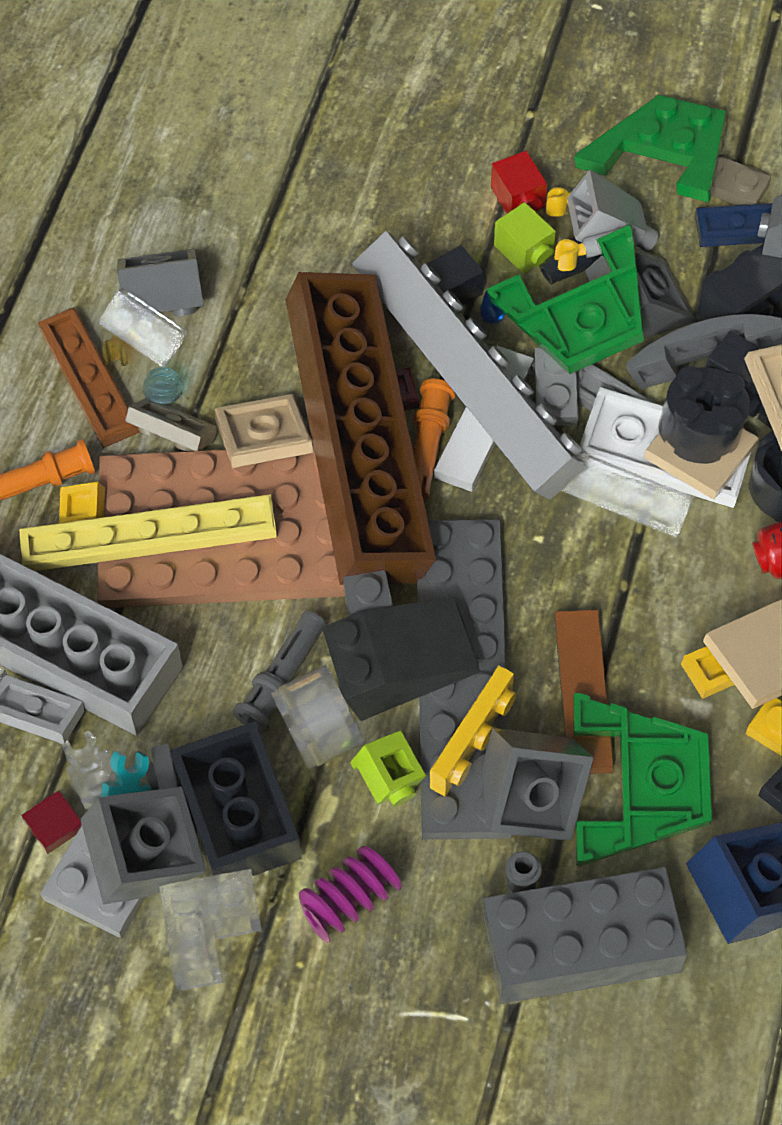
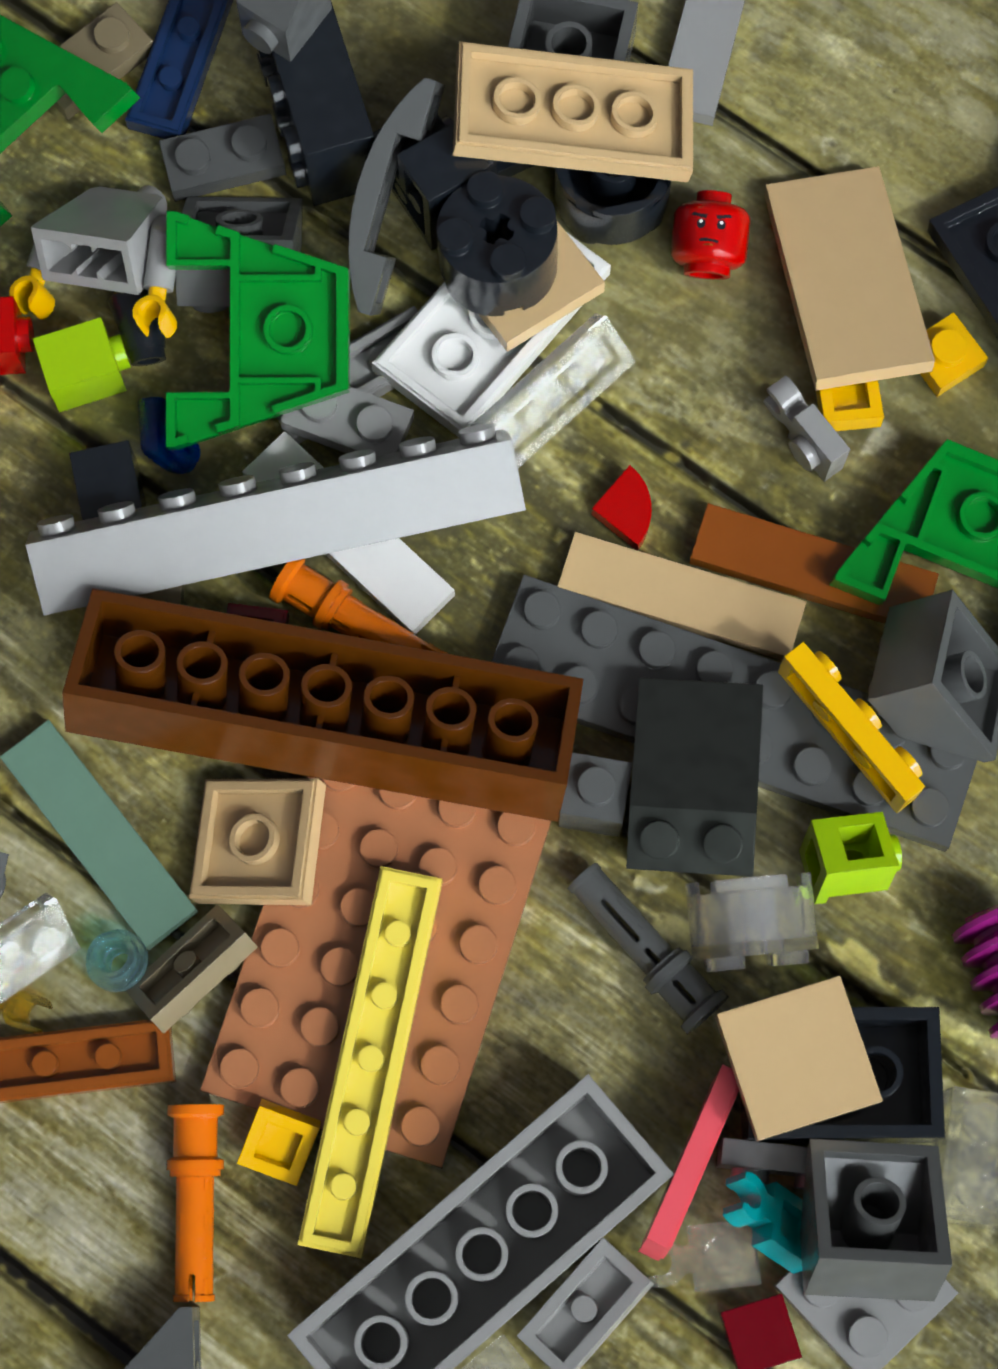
camera: 70 degrees left, 15 degrees up
none -> sand green tile [0,720,198,951]
none -> dark grey plate [159,114,287,202]
none -> tan tile [557,532,807,661]
none -> red tile [591,465,652,551]
none -> coral tile [638,1064,739,1261]
none -> tan tile [715,976,883,1142]
none -> light grey plate [763,375,850,482]

